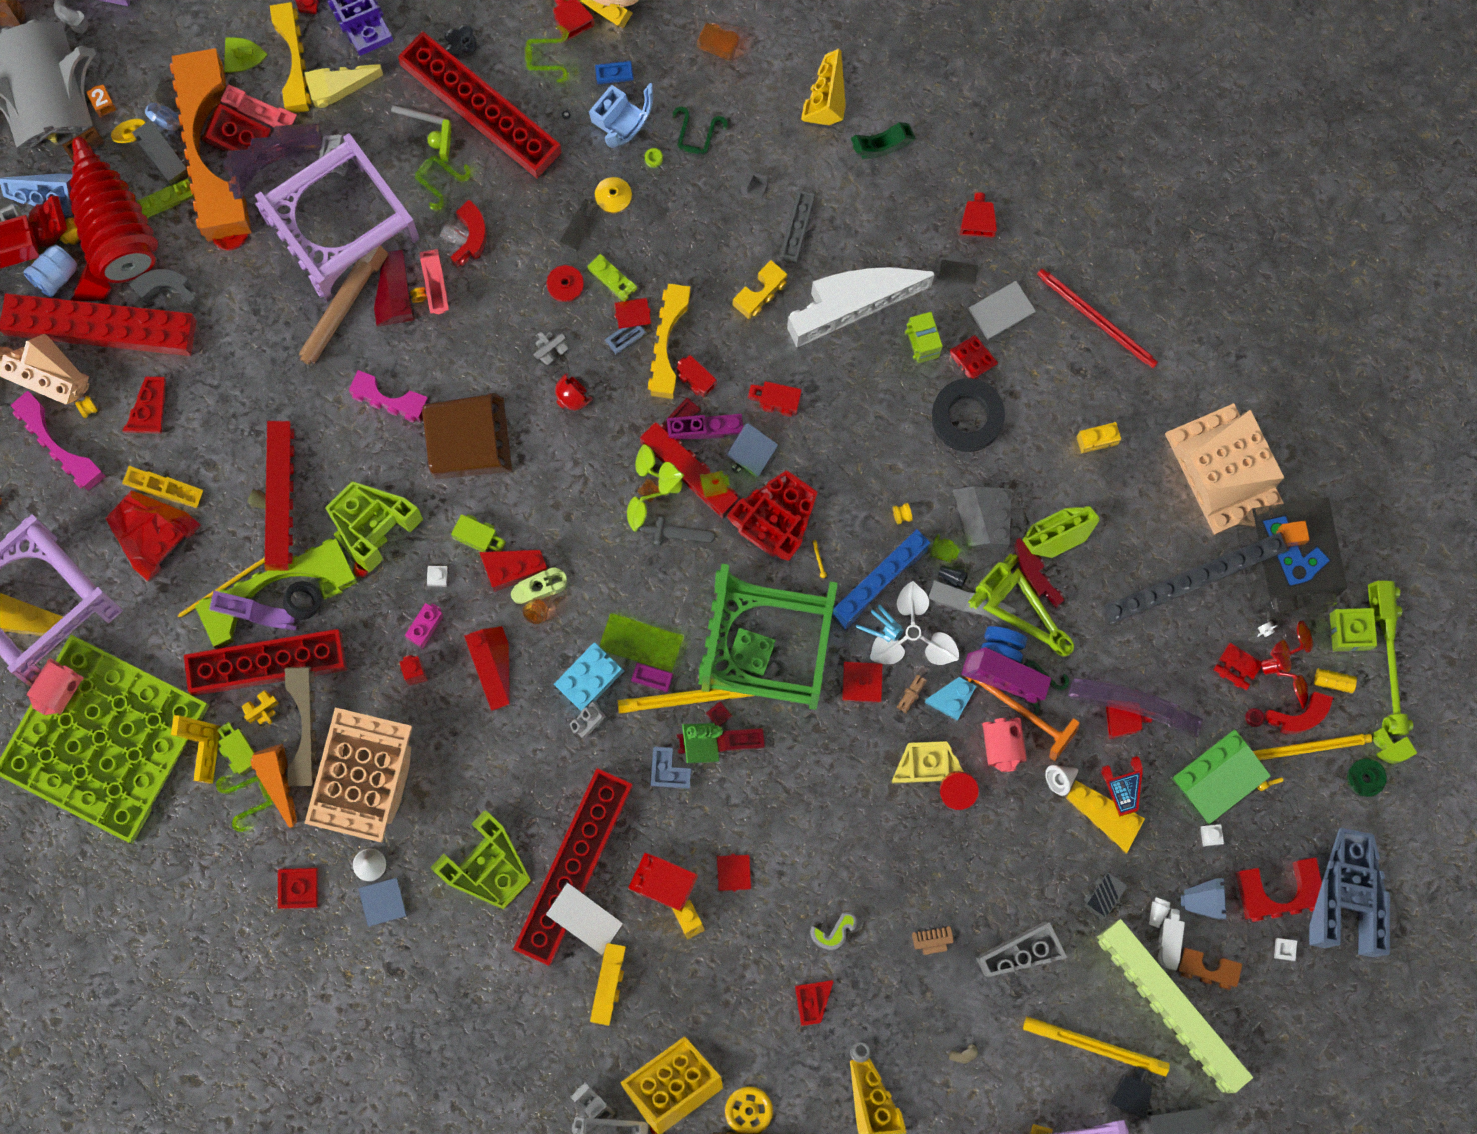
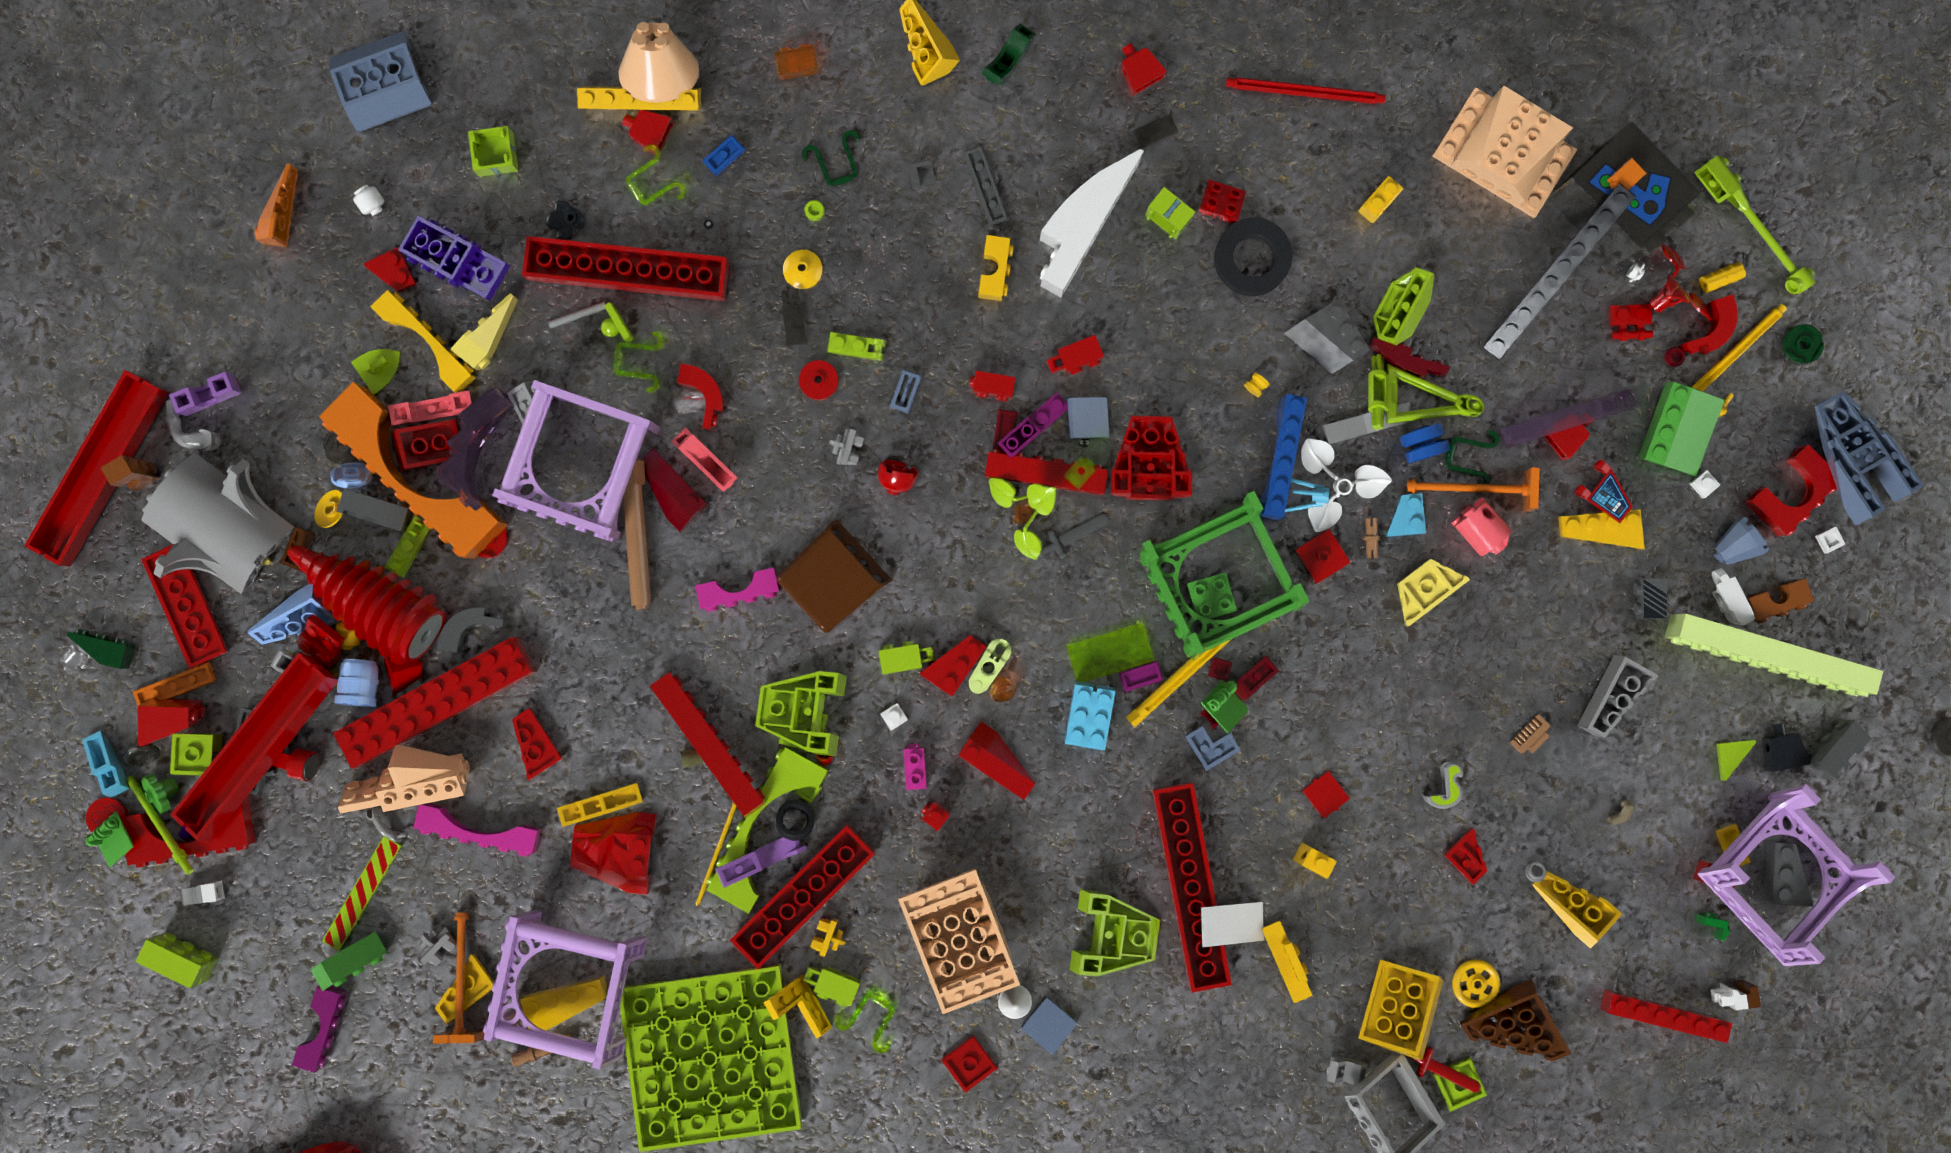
camera: 30 degrees left, 10 degrees up
coral cylinder [26,658,84,716] -> none
yellow wheel [75,395,98,419] -> none
orange brick [87,84,116,117] -> none
orange wedge [251,743,297,828] -> none
dark tan arch [285,667,318,786] -> none
yellow bush [409,287,427,303] -> none
light grey hips [570,701,606,739] -> none
light blue piece [589,83,653,148] -> none
red piece [615,298,651,329] -> none
red slope [628,853,699,912] -> none
yellow arch [648,284,691,399] -> none
yellow hinge [812,540,827,578] -> none
clear neon green brick [929,534,960,563] -> none
black cone [938,565,968,587] -> none
red tile [939,771,979,810] -> none
magenta wedge [961,647,1051,703] -> none
light grey tile [968,281,1036,340] -> none
yellow piece [1022,1016,1170,1077] -> none
white hat [1045,765,1078,796] -> none
white cone [1149,897,1171,928] -> none
lime container [1329,608,1377,652] -> none
lime brick [1372,727,1417,764] -> none
none -> lime tile [1716,739,1756,781]

